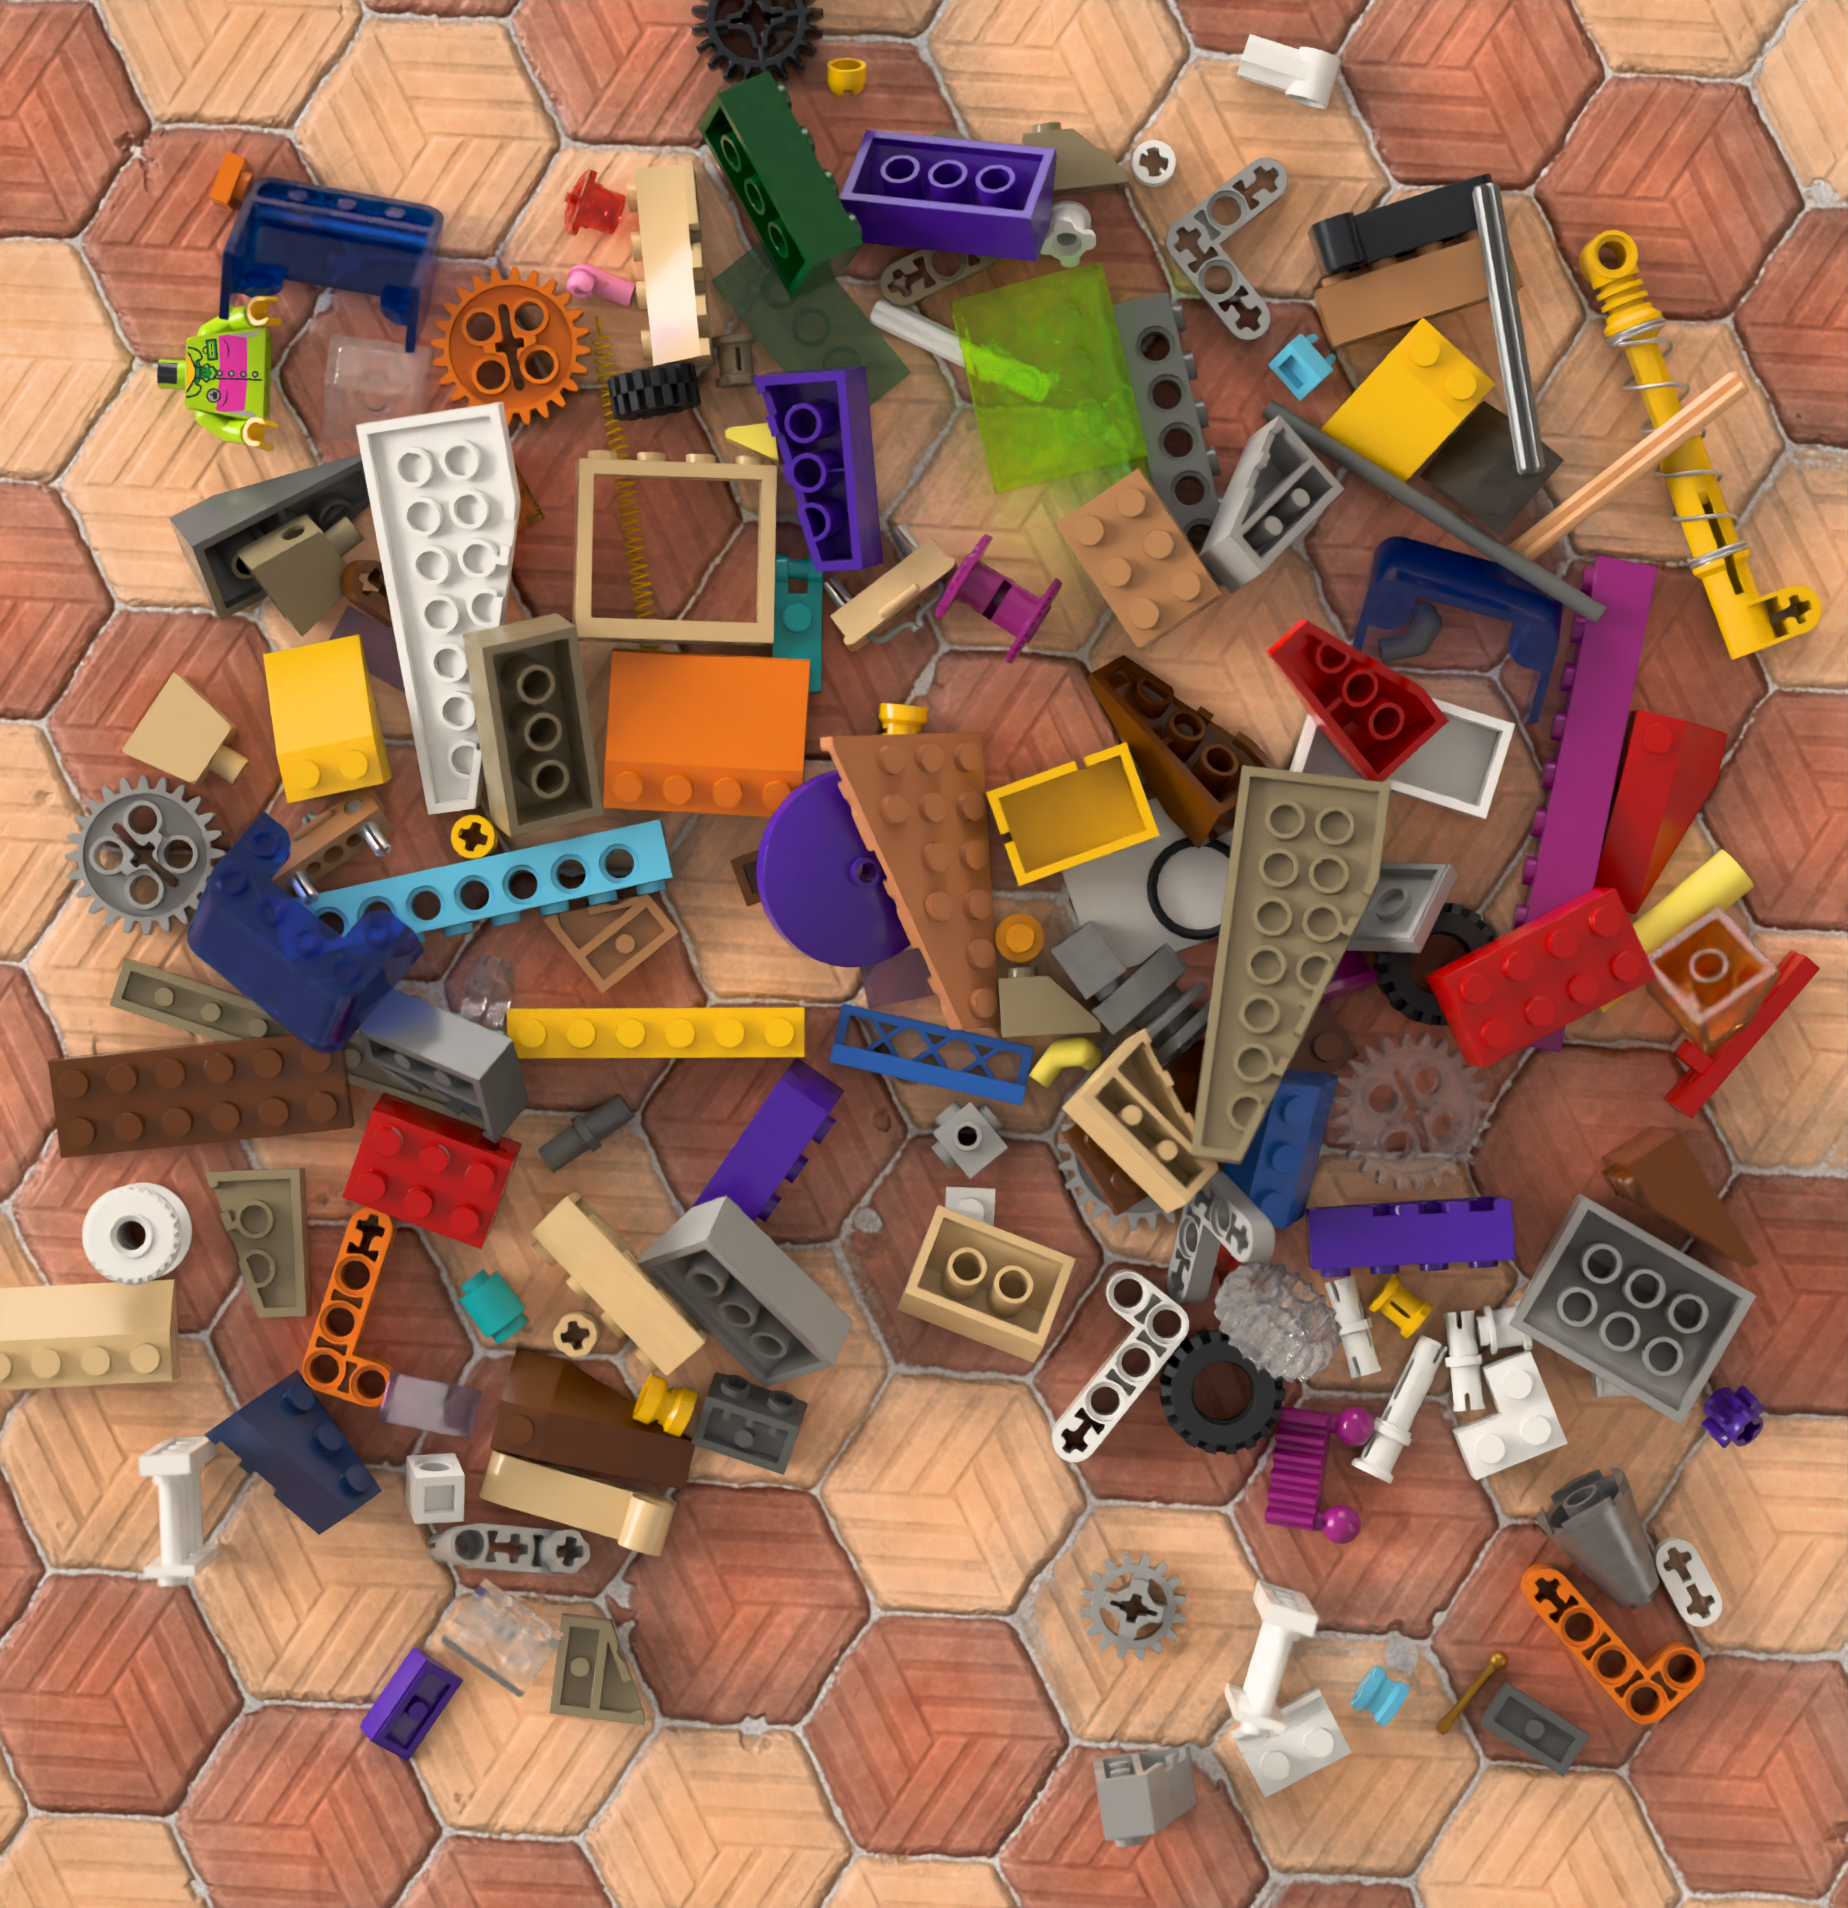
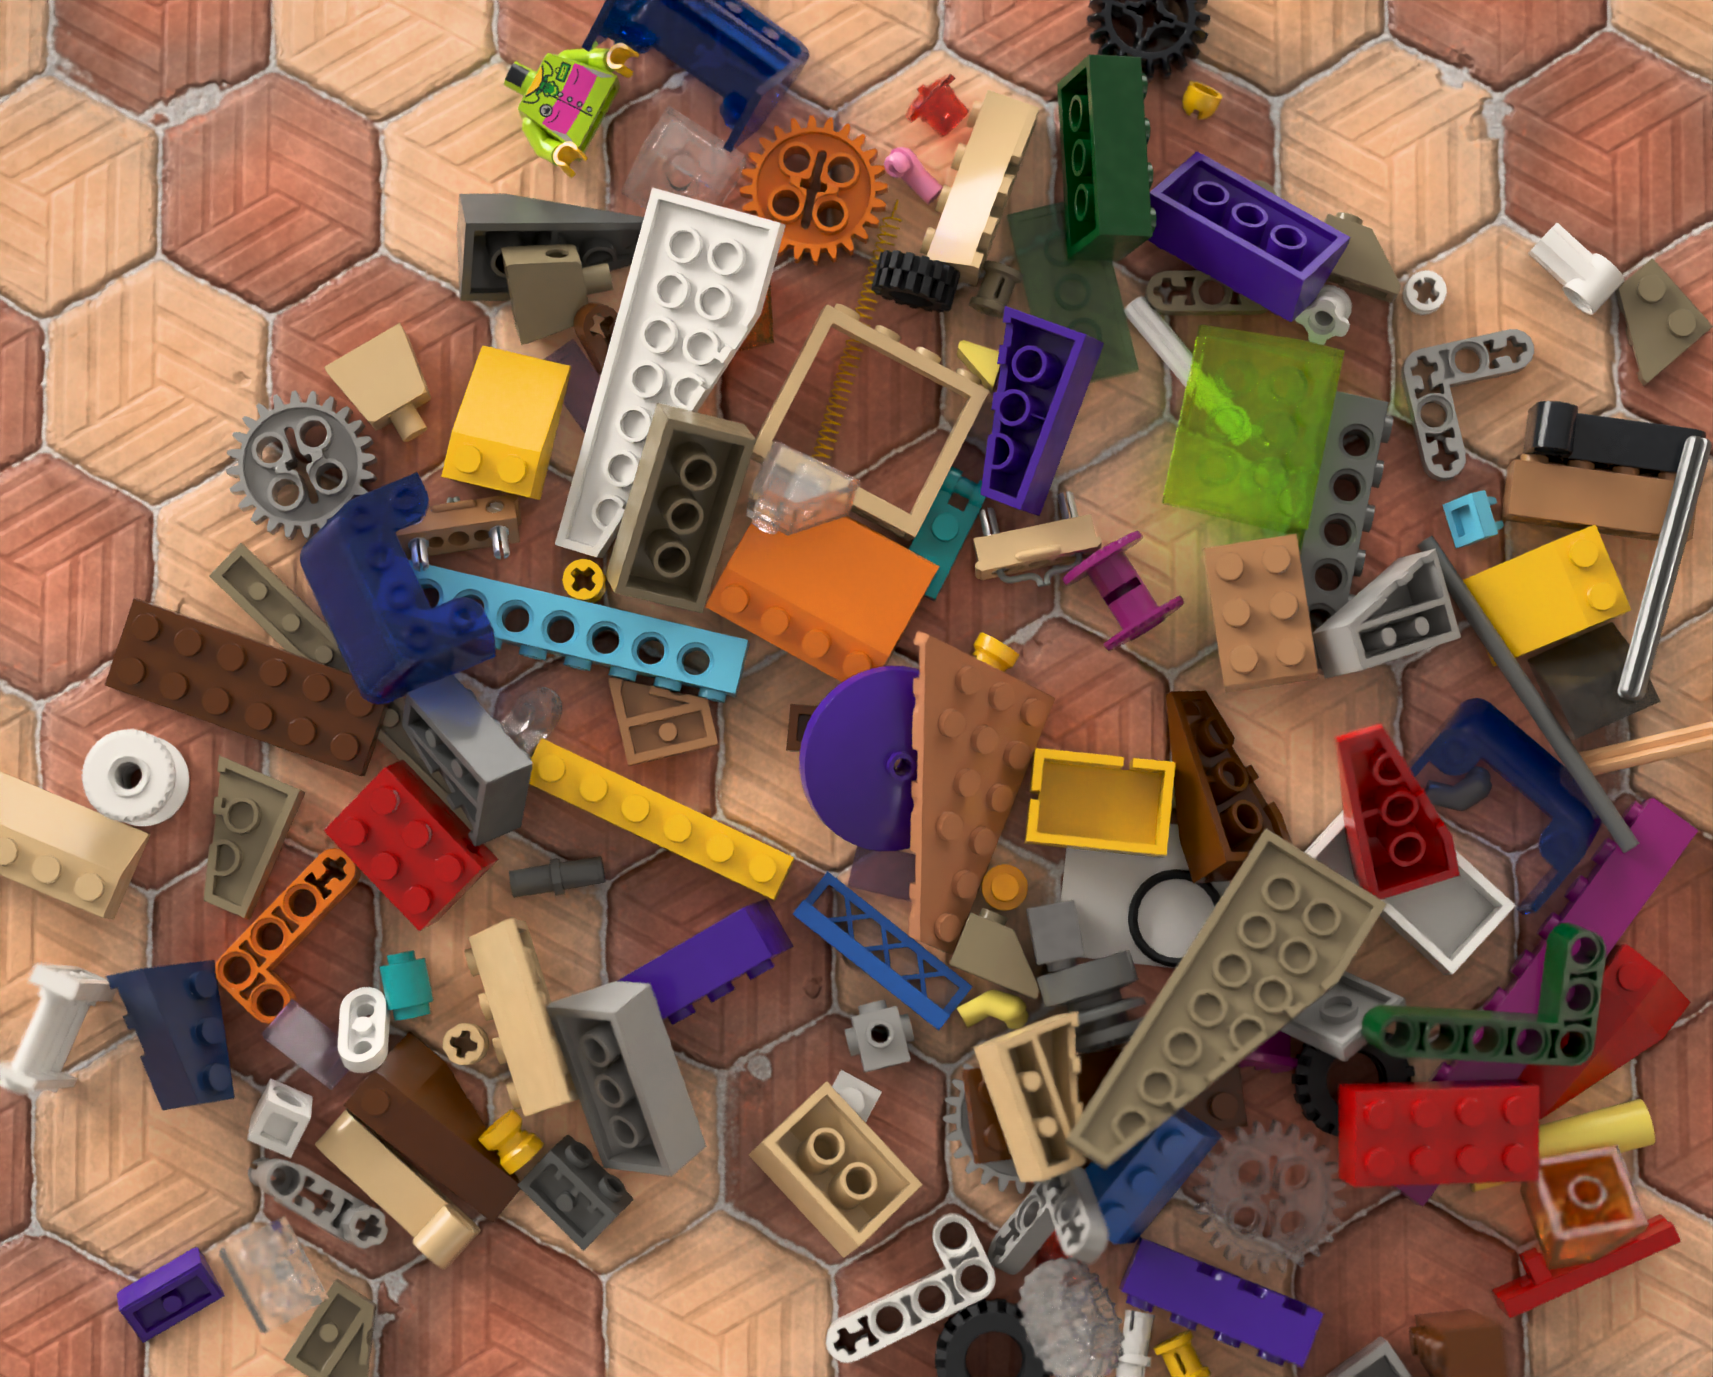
camera: 25 degrees right, 5 degrees down
none -> white plate [338,987,390,1073]
none -> clear slope [746,441,860,535]
none -> dark green beam [1361,922,1606,1066]
none -> dark tan wing [1615,258,1713,386]

